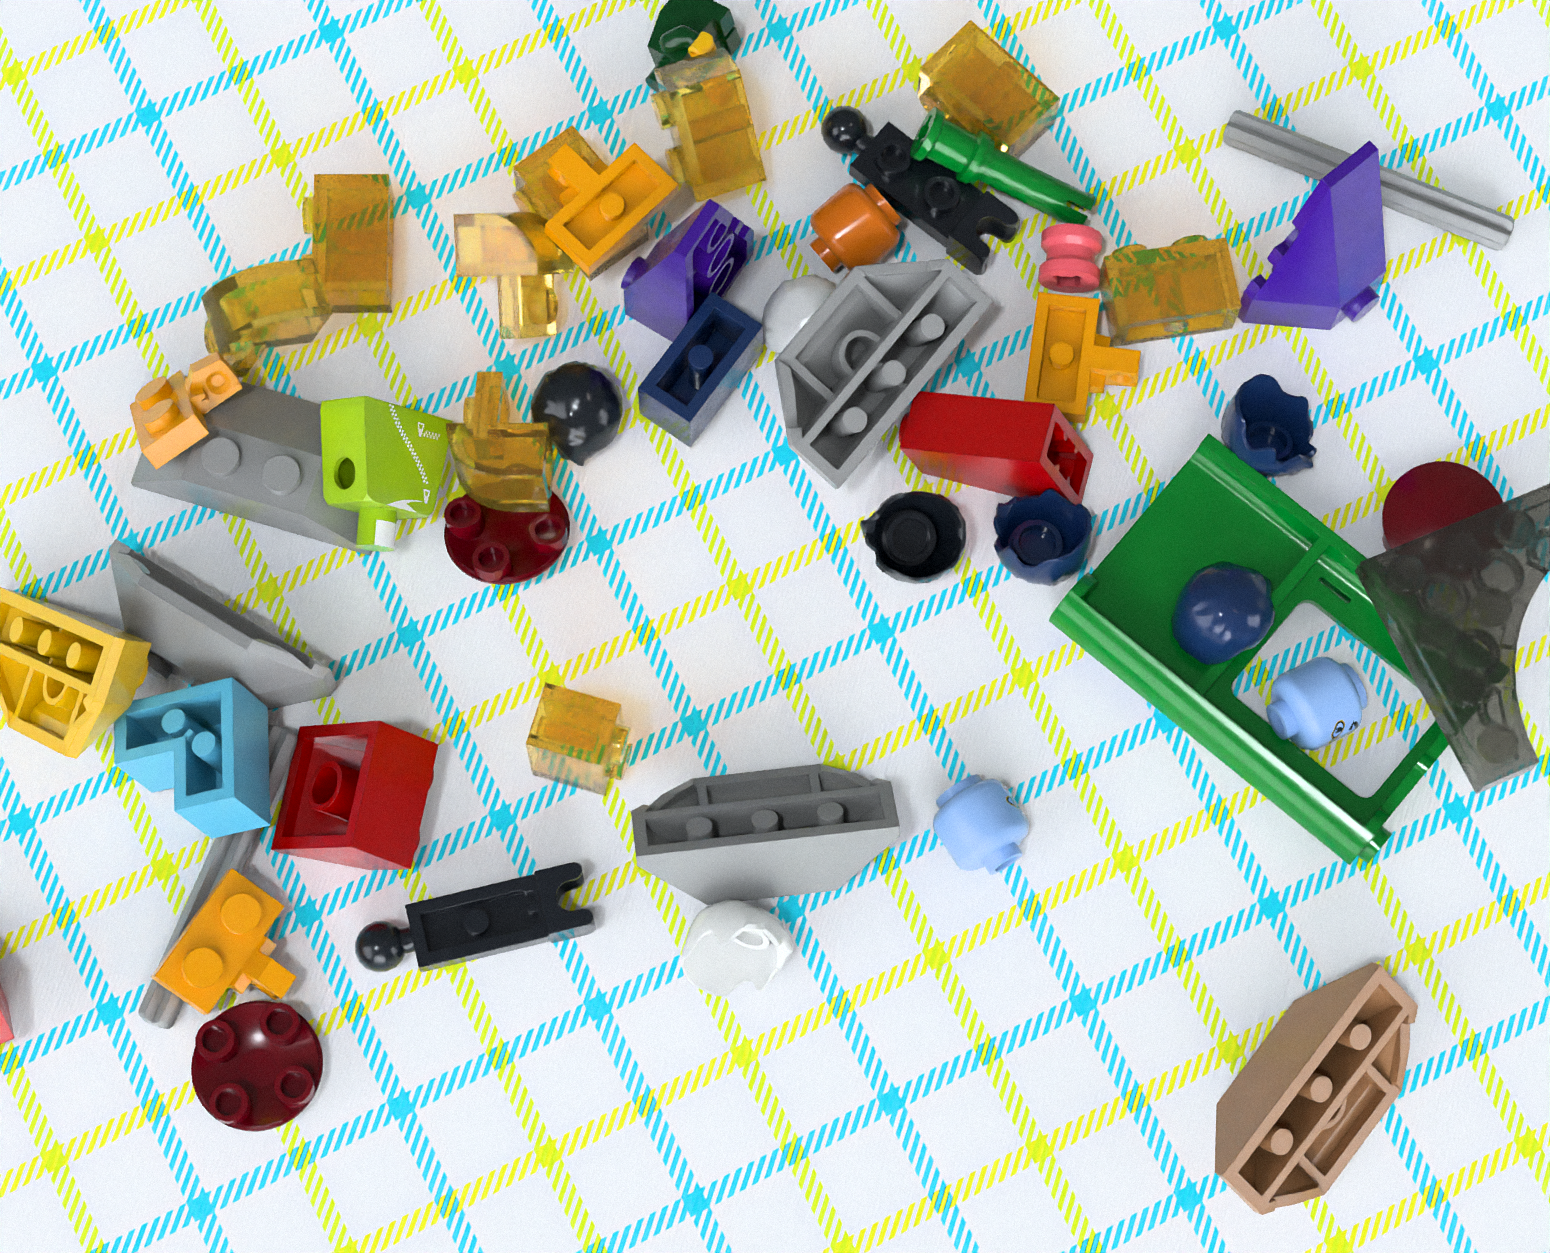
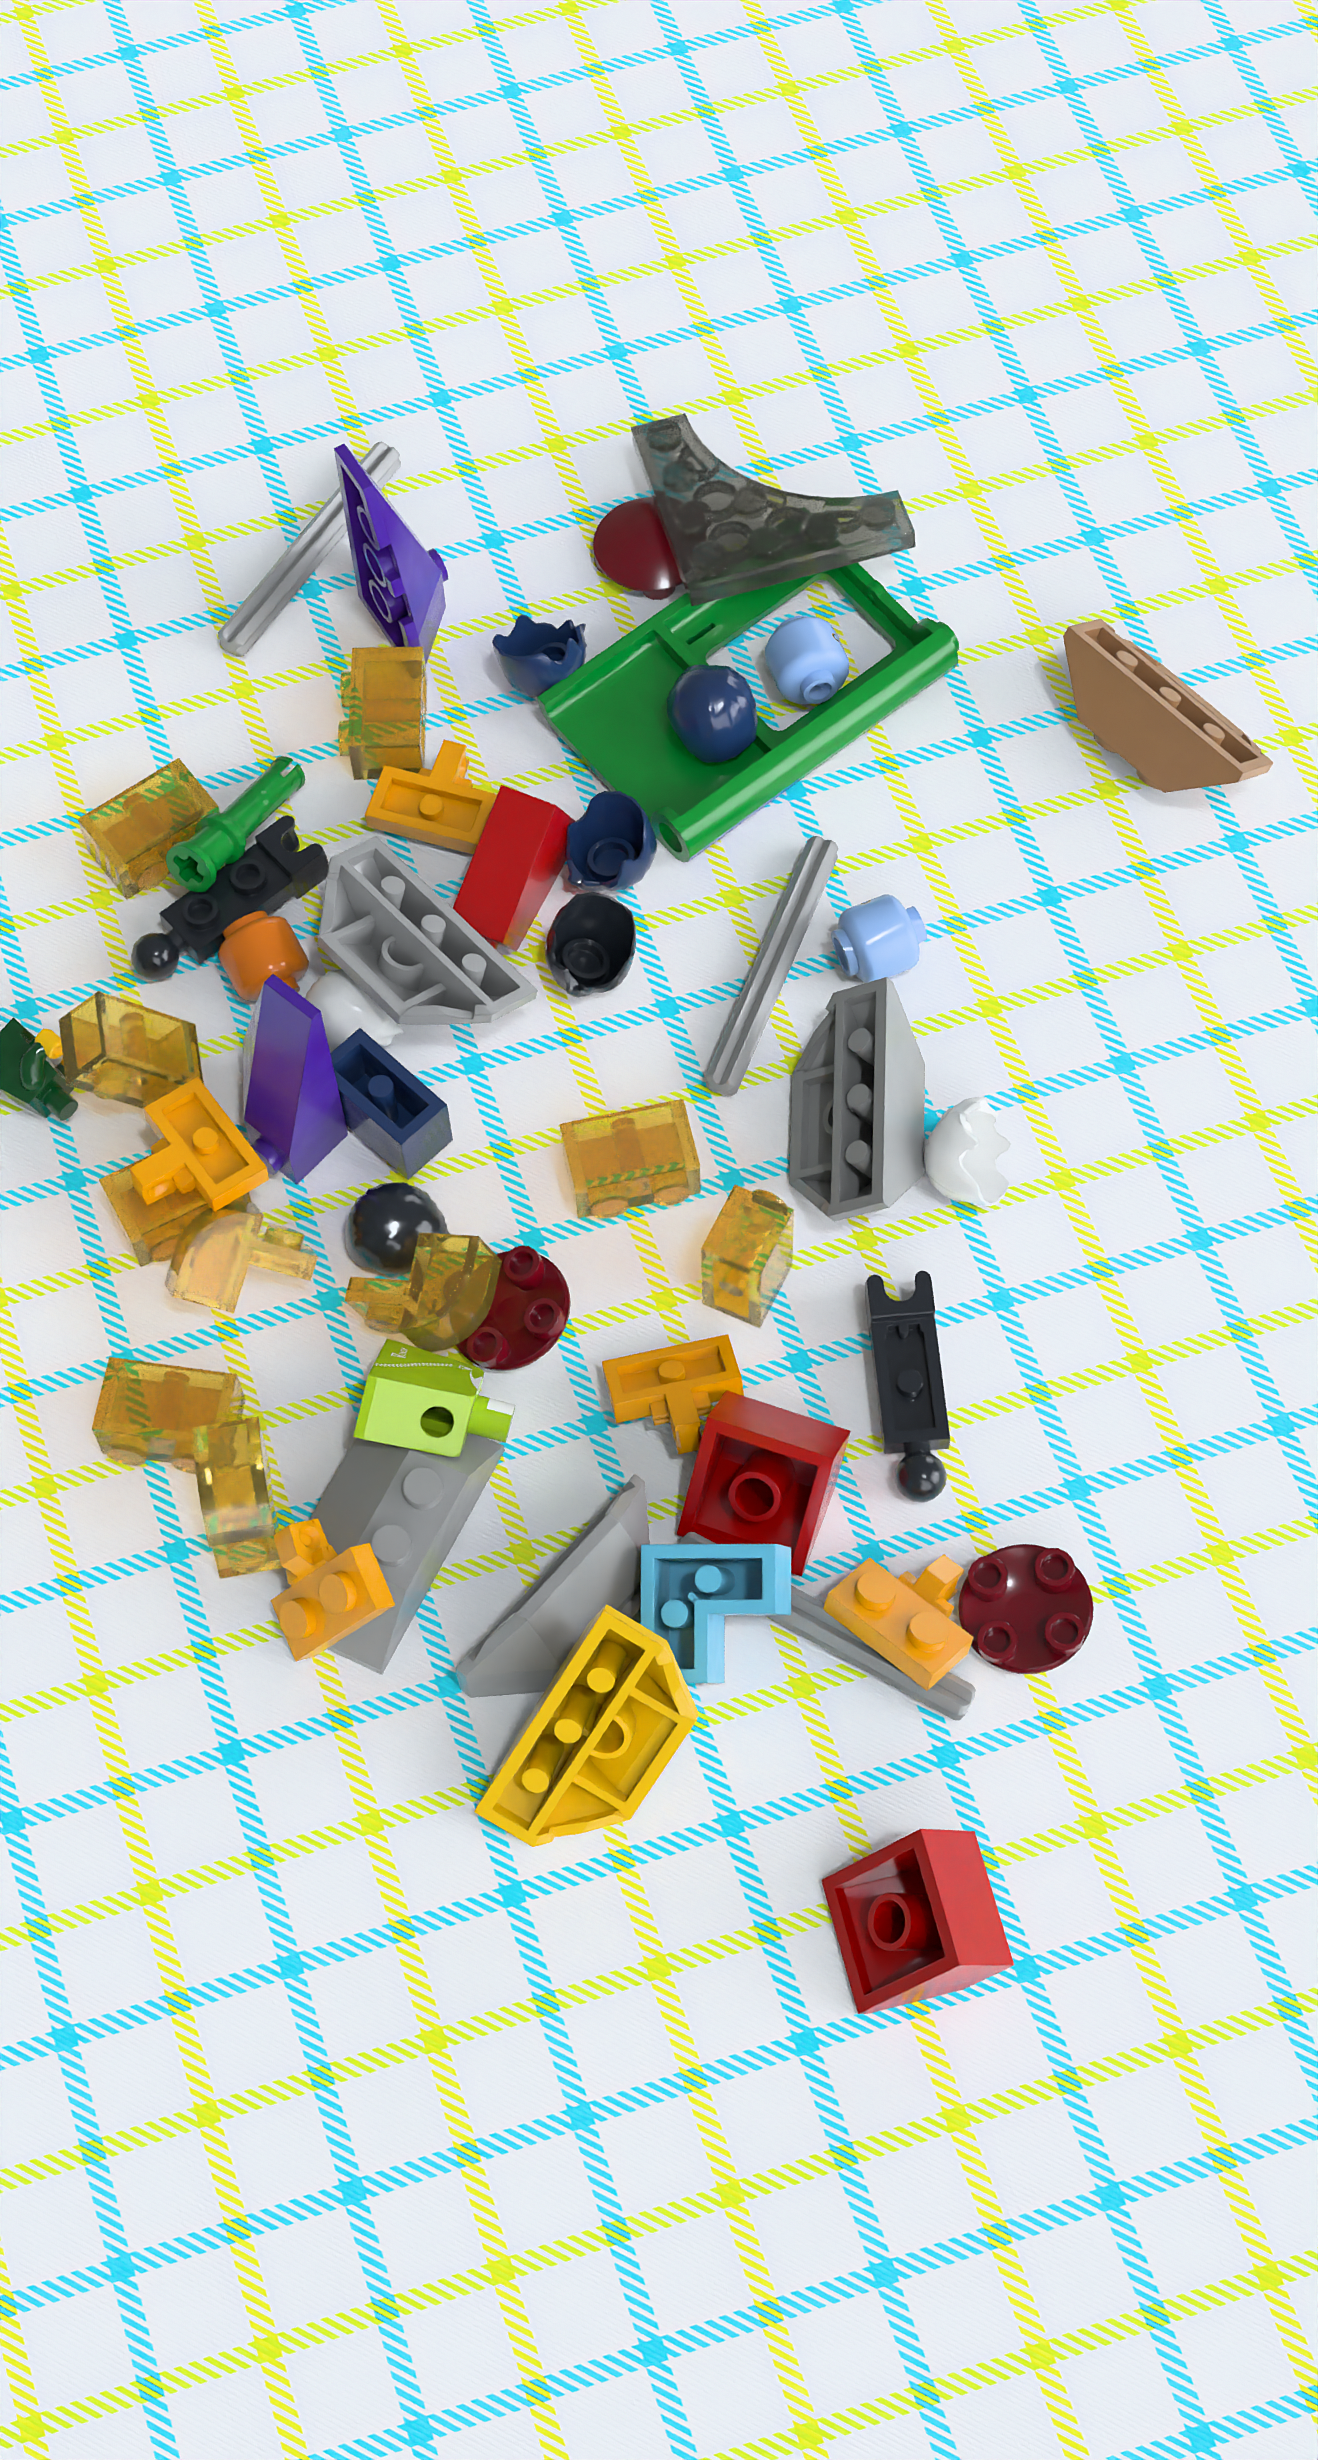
camera: 75 degrees left, 10 degrees down
coral wheel [1038,223,1103,293] -> none
none -> clear yellow brick [559,1099,701,1219]
none -> light orange hinge [602,1334,744,1455]
none -> light grey axle [706,836,838,1097]

